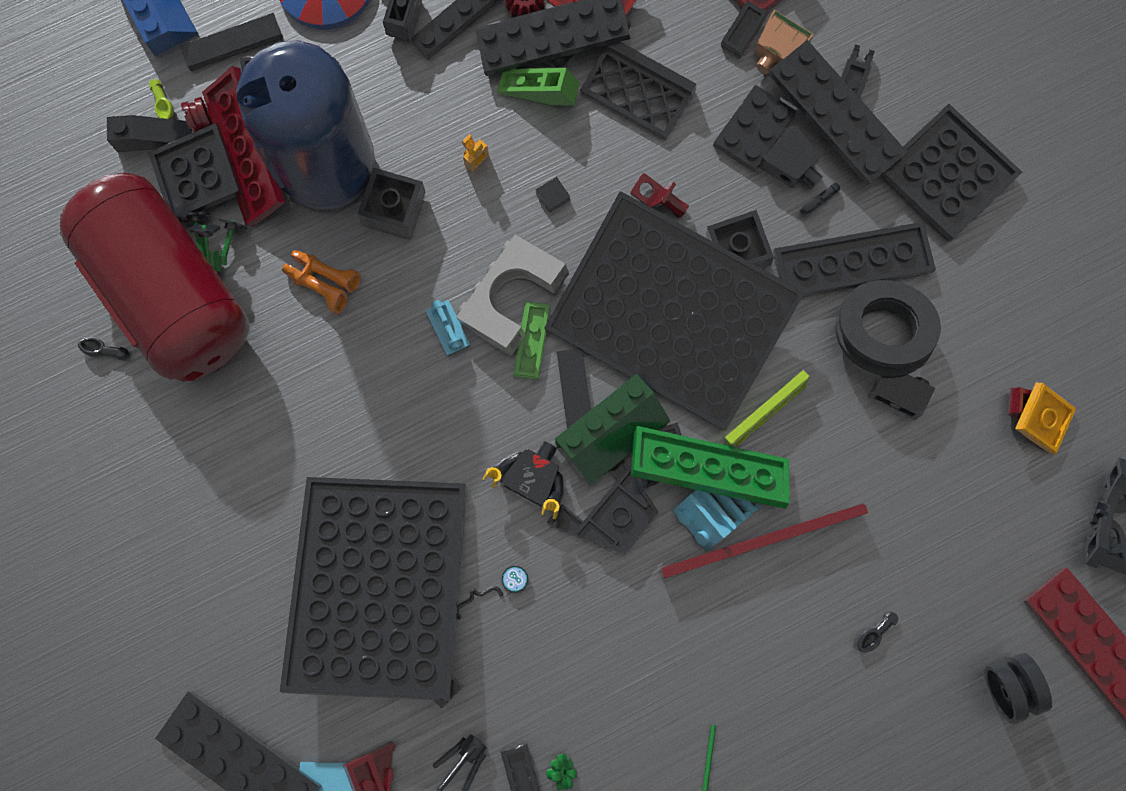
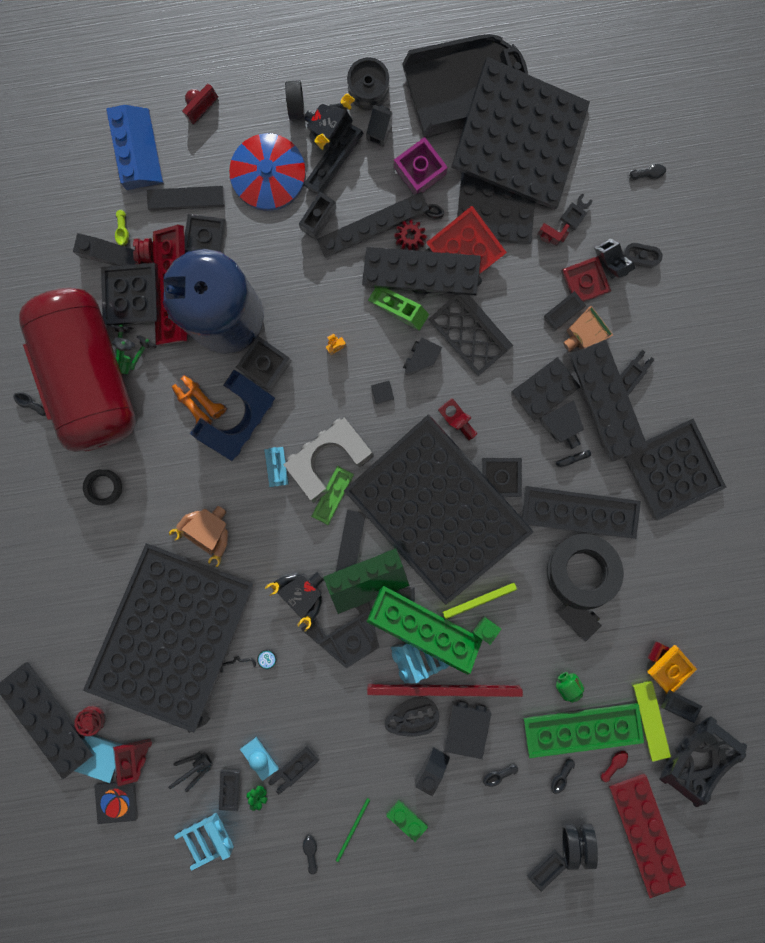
camera: 20 degrees right, 10 degrees up
none -> dark red wheel [74,706,106,736]
none -> black tyre [82,469,122,506]
none -> nougat torso [169,506,228,567]
none -> dark blue arch [190,370,275,461]
none -> medium azure tile [240,737,279,781]
none -> black hinge [268,745,320,795]
none -> black piece [385,696,439,737]
none -> green plate [386,800,428,842]
none -> black slope [403,337,442,376]
none -> black slope [415,747,450,797]
none -> black panel [443,700,492,760]
none -> green brick [473,615,502,645]
none -> green plate [523,703,644,758]
none -> black tile [527,849,566,892]
none -> black piece [551,759,575,794]
none -> green head [555,672,585,703]
none -> dark red piece [600,751,628,783]
none -> lime tile [632,681,671,762]
none -> black tile [661,690,702,723]

